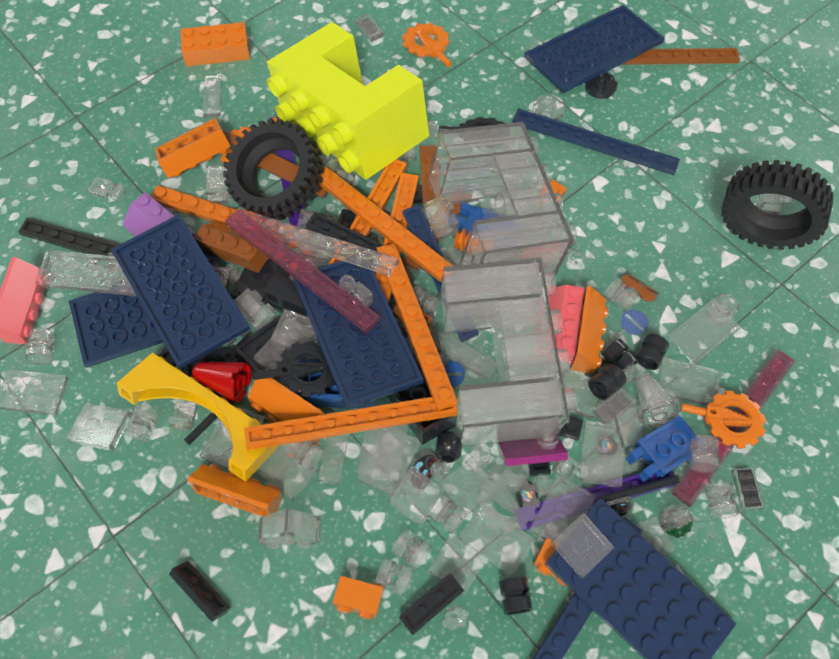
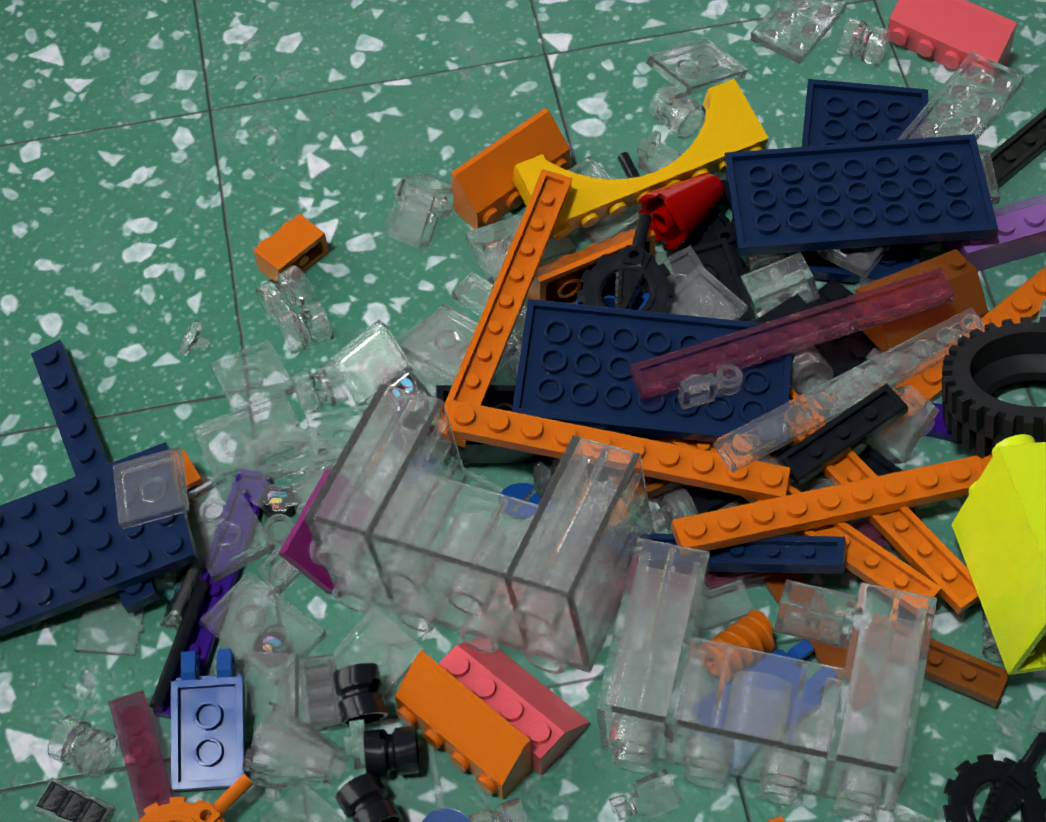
camera: 125 degrees right, 5 degrees down
black plate [169,561,231,622] -> none
black plate [399,573,465,636] -> none
black wheel [499,576,533,615] -> none
black plate [558,415,583,441] -> none
clear piece [658,503,694,538] -> none
clear wheel [690,435,719,473] -> none

